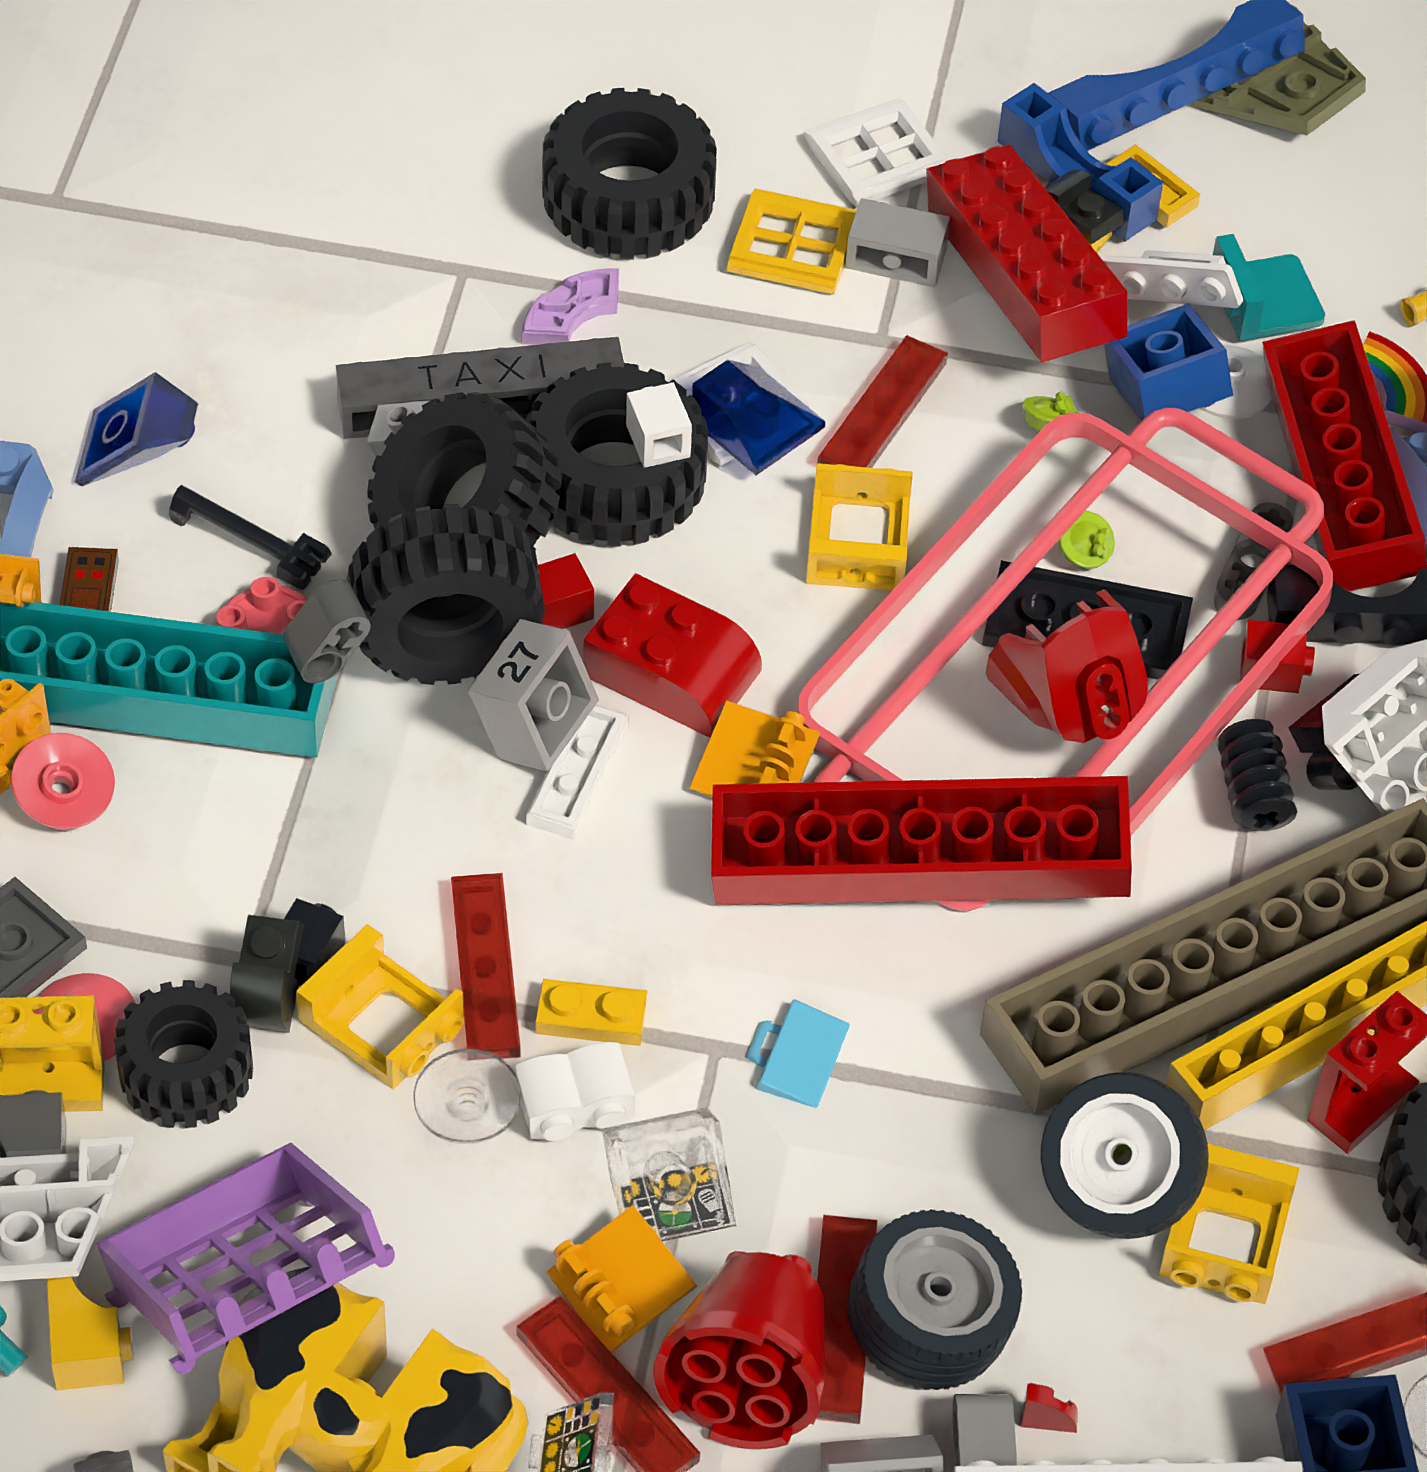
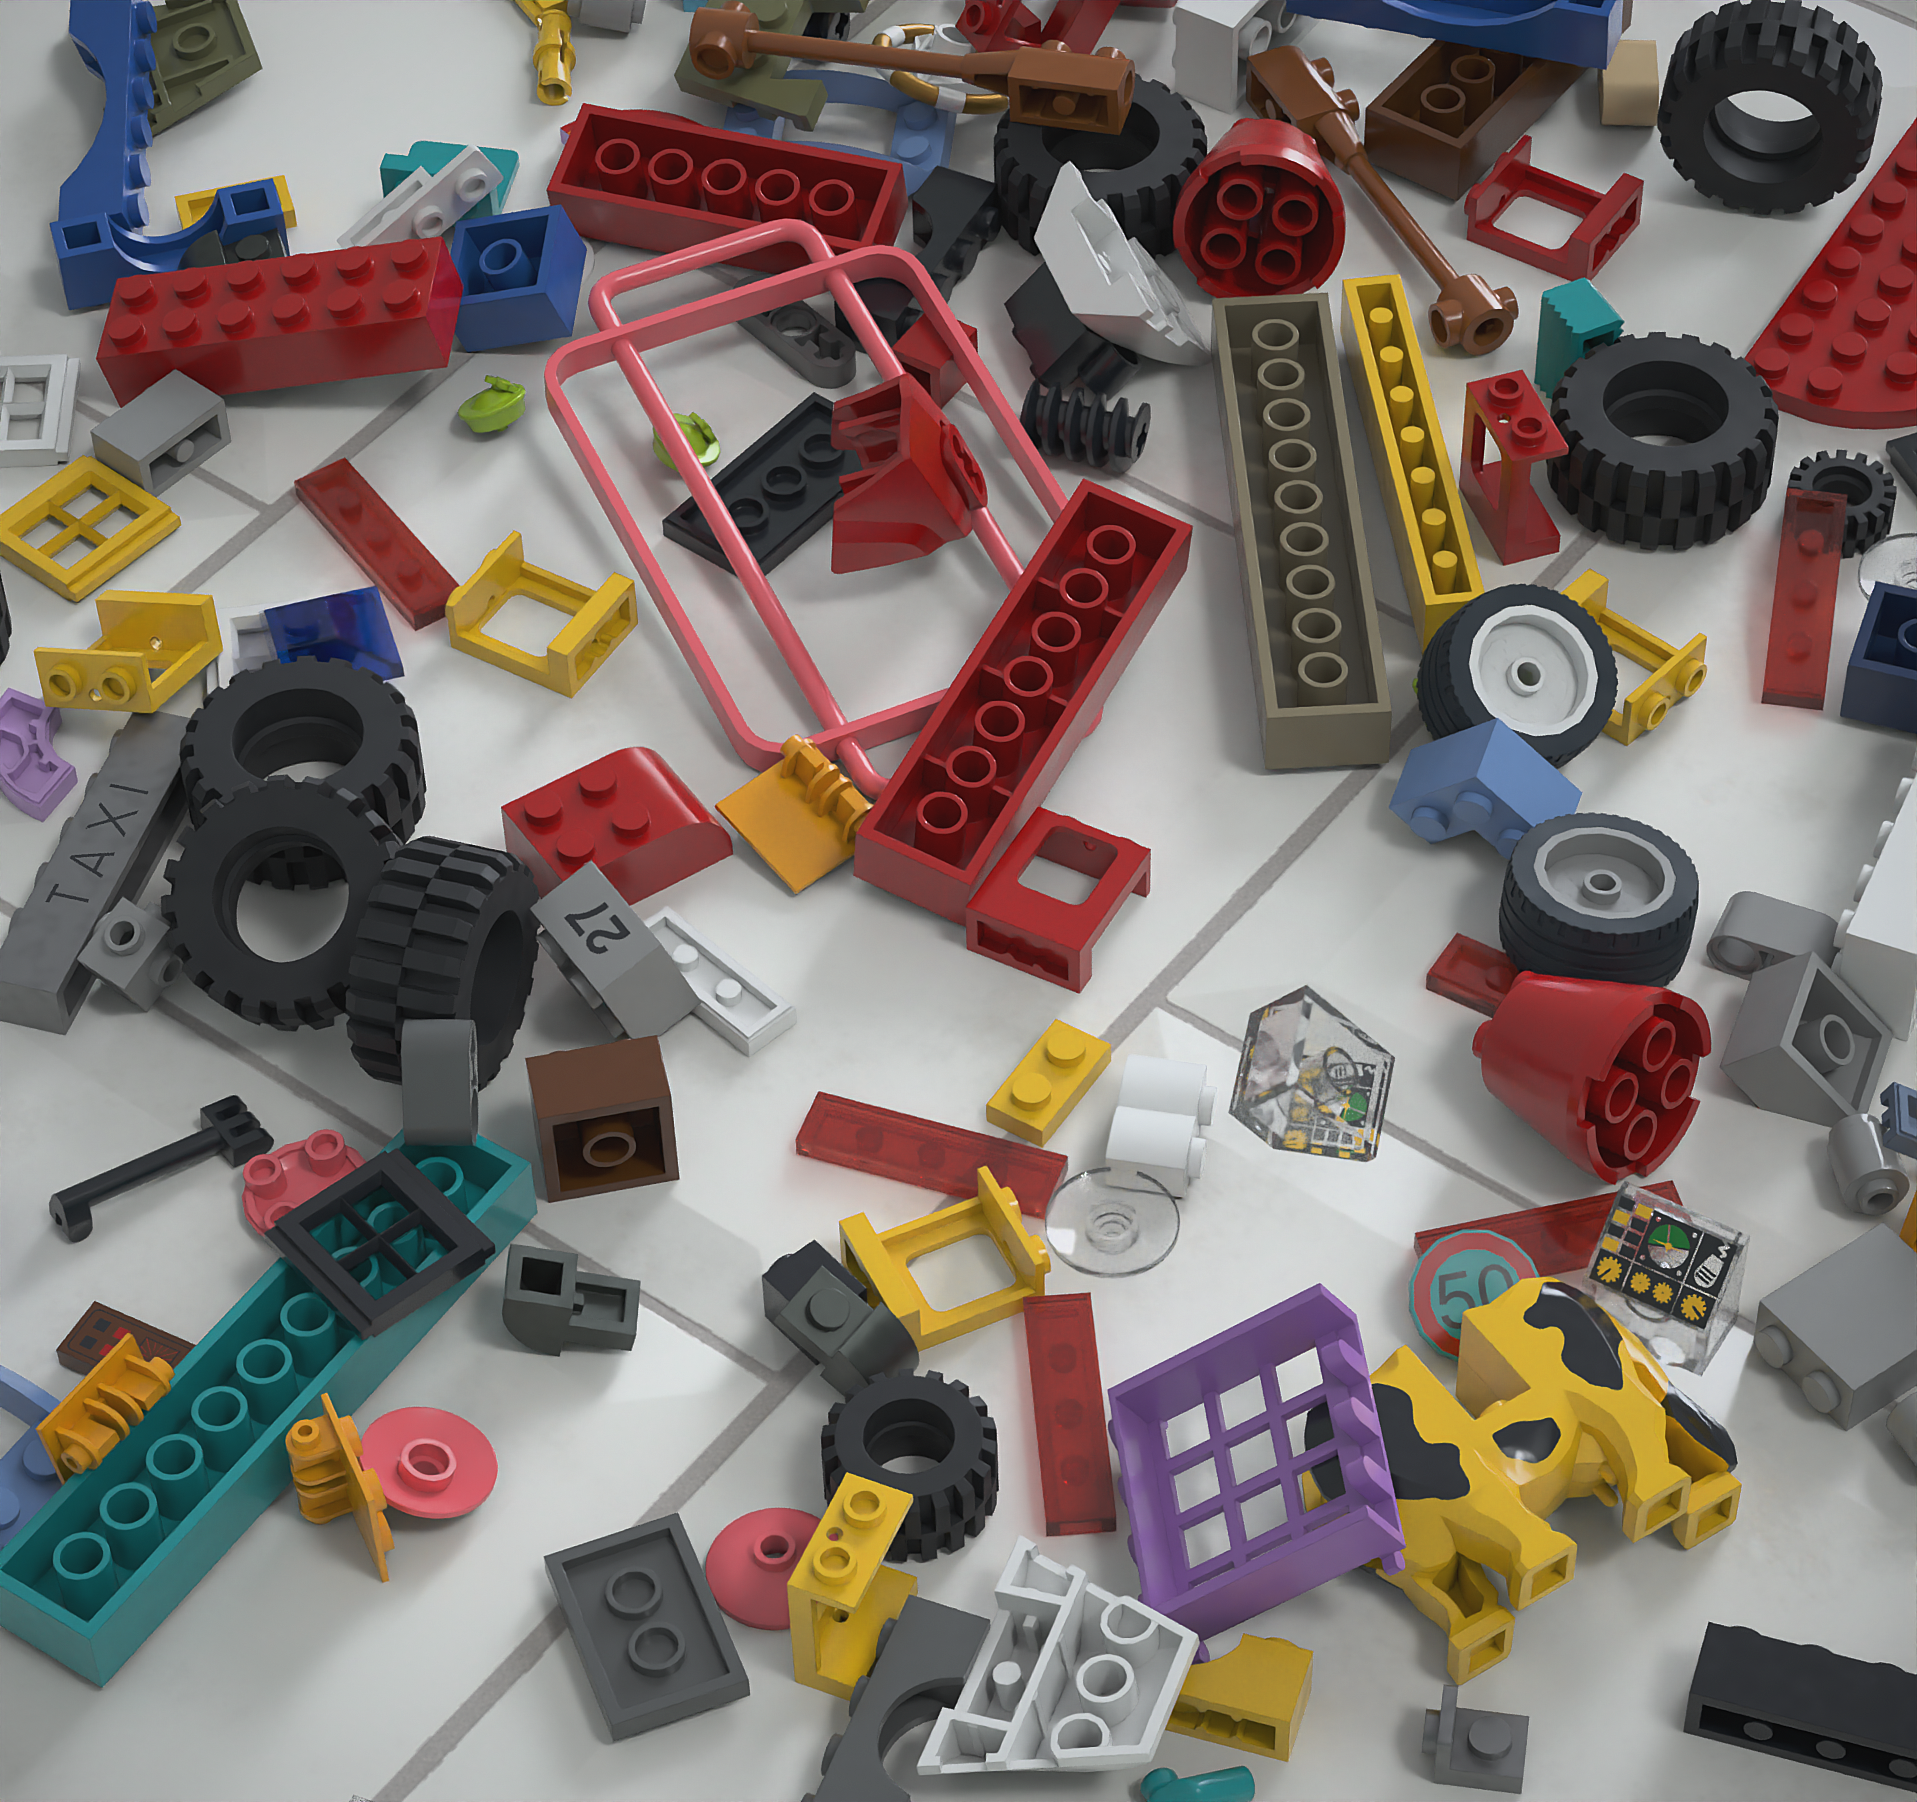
camera: 60 degrees left, 5 degrees down
light orange hinge [546,1205,698,1355] -> none
white brick [626,382,692,468] -> none
medium azure piece [745,999,850,1108] -> none
red tile [1021,1383,1078,1433] -> none
none -> yellow window [33,590,223,713]
none -> black piece [264,1148,496,1341]
none -> pearl dark grey brick [502,1244,641,1357]
none -> reddish brown brick [525,1035,680,1203]
none -> red window [965,806,1151,994]
none -> clear red tile [1023,1292,1116,1537]
none -> medium blue brick [1388,718,1582,860]
none -> piece [1408,1229,1540,1362]

